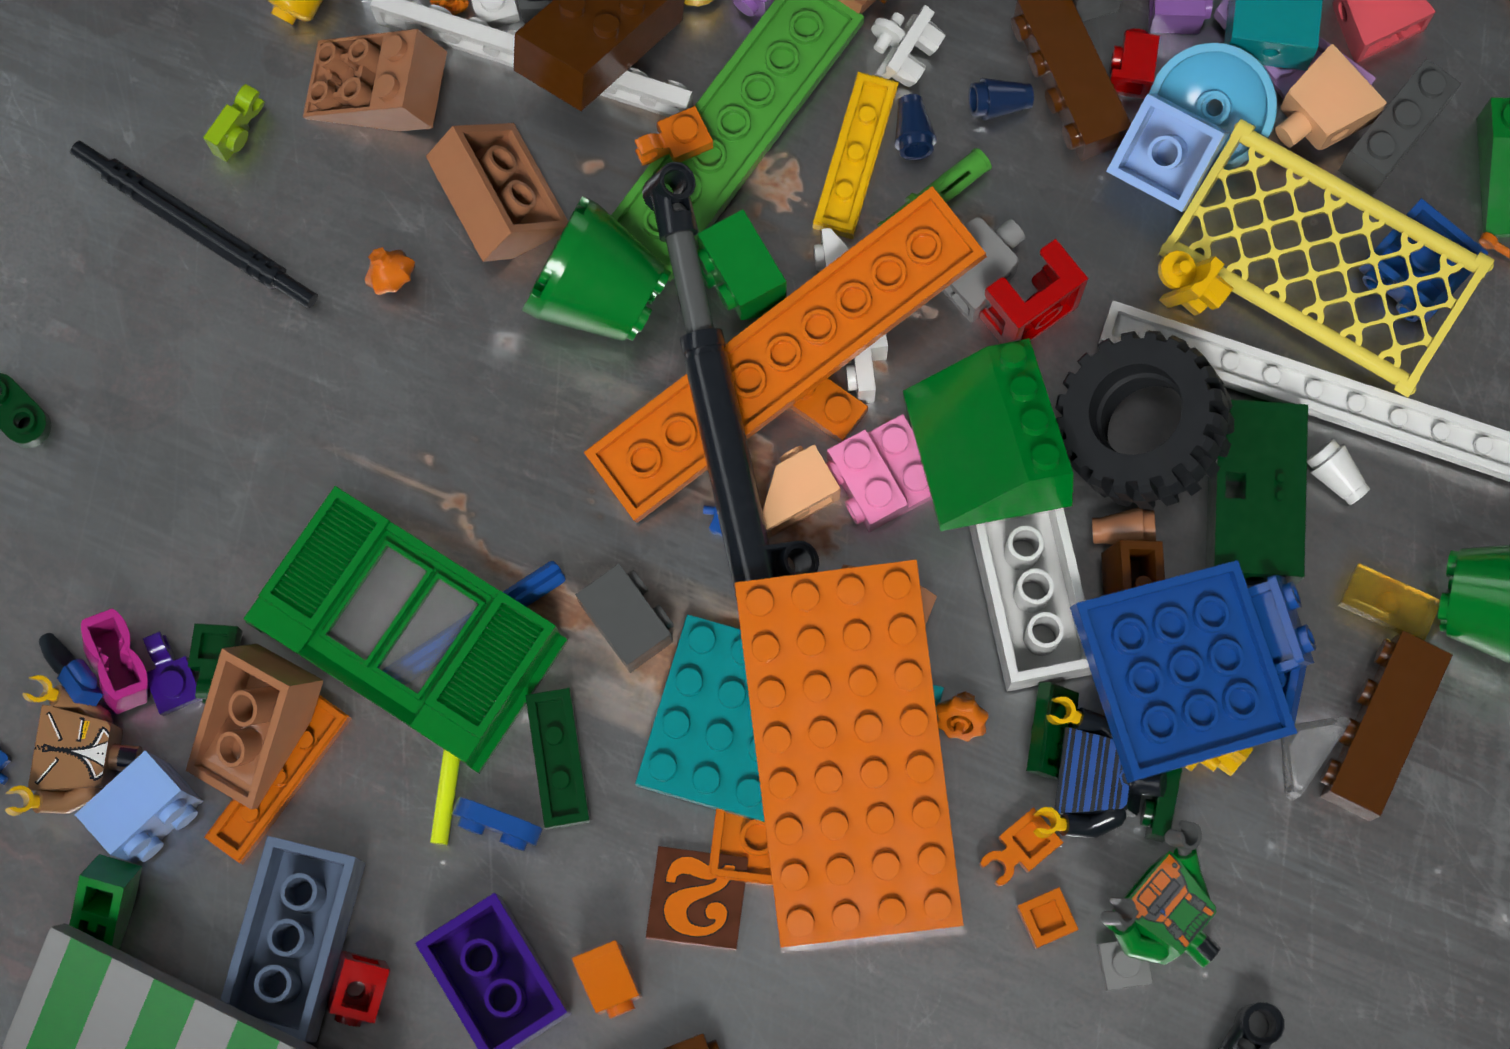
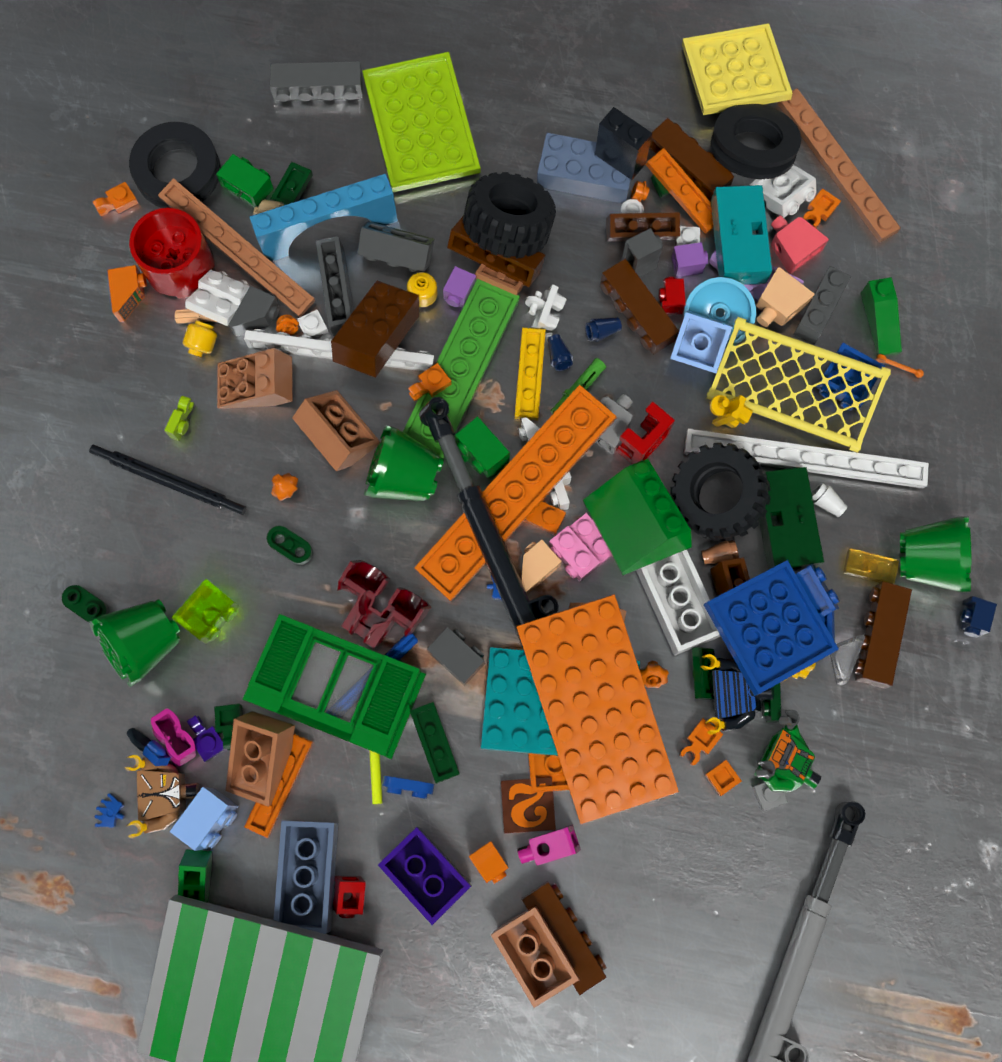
camera: 15 degrees left, 0 degrees up
none -> green cone [90,599,180,687]
none -> clear neon green slope [171,579,239,644]
none -> dark green plate [266,526,313,565]
none -> dark red piece [337,560,431,648]
none -> dark pink torso [517,825,581,866]

